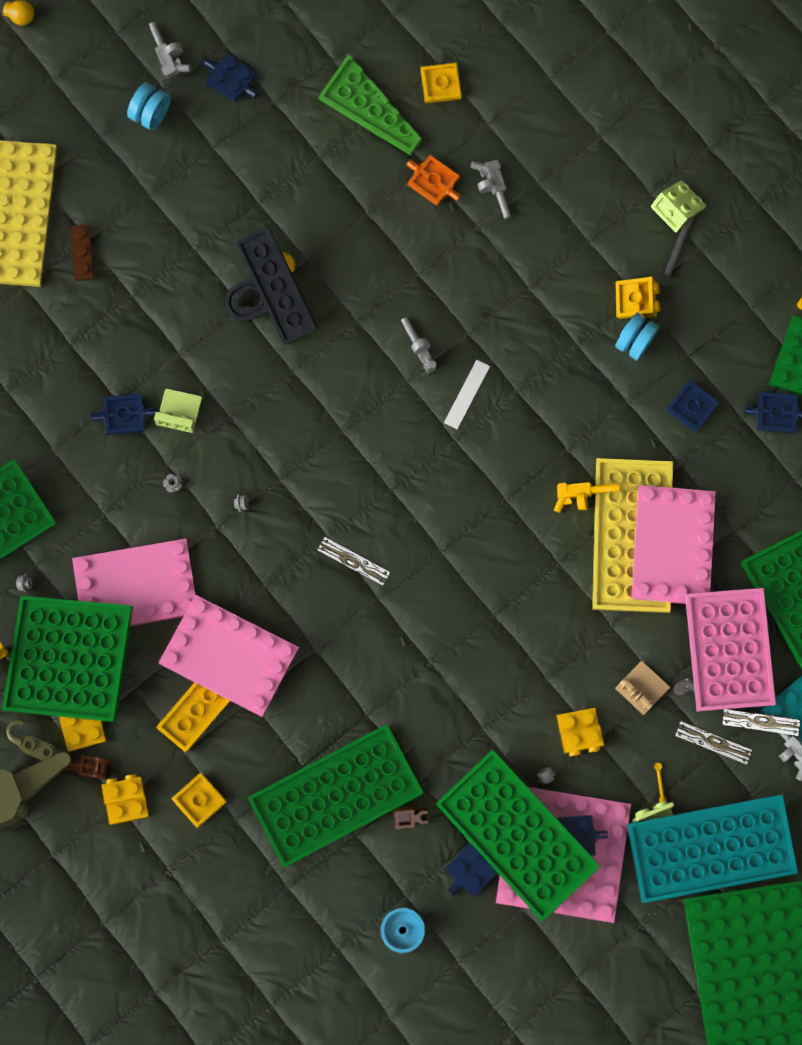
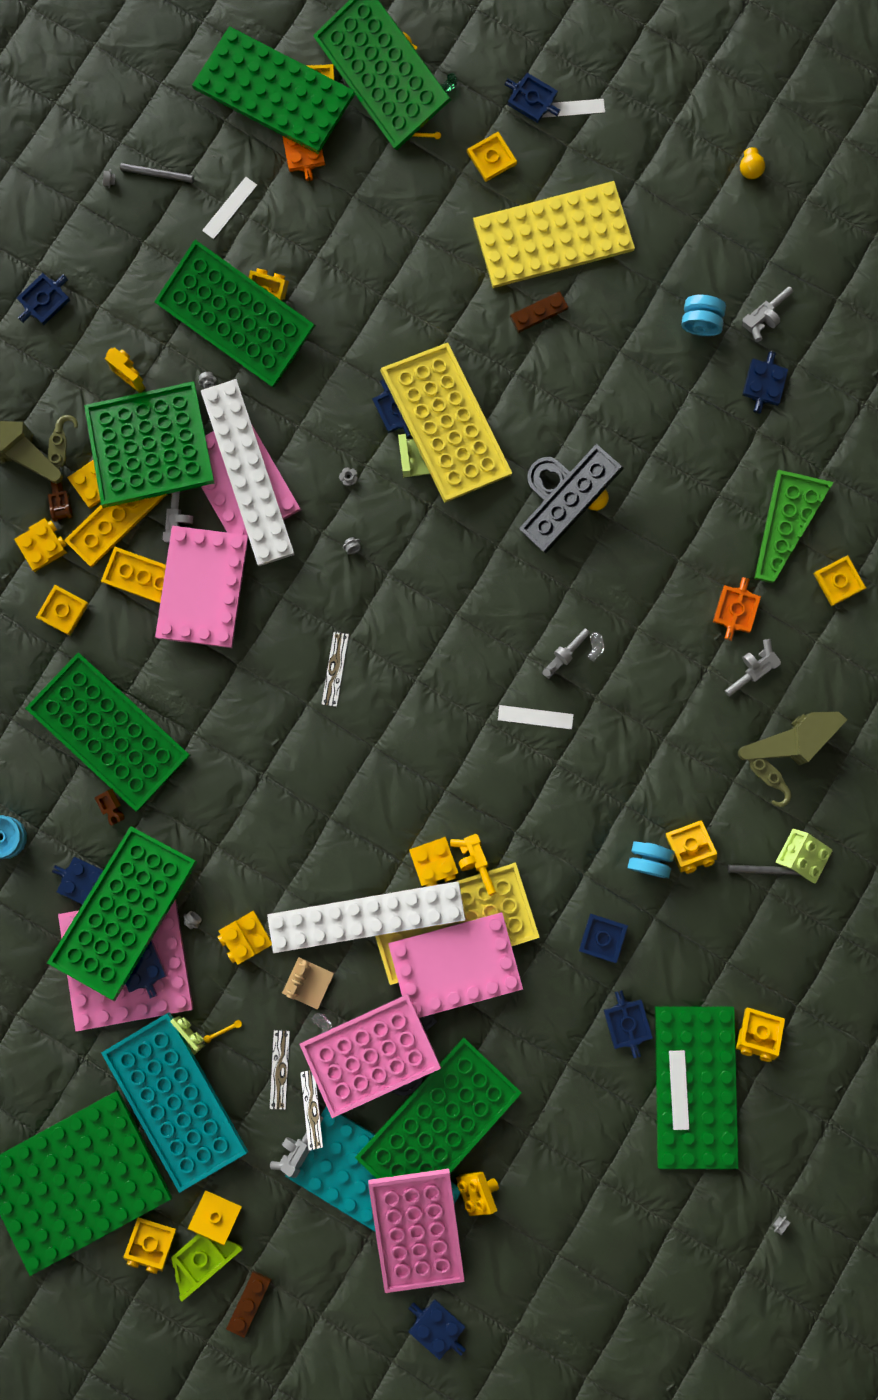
camera: 70 degrees right, 5 degrees up
none -> yellow plate [64,494,167,568]
none -> light grey piece [163,491,193,543]
none -> white plate [200,379,295,566]
none -> white plate [267,881,466,953]
none -> light yellow plate [380,343,512,503]
none -> yellow plate [409,837,458,887]
none -> clear arm [587,632,605,662]
none -> olive slope [738,712,847,807]

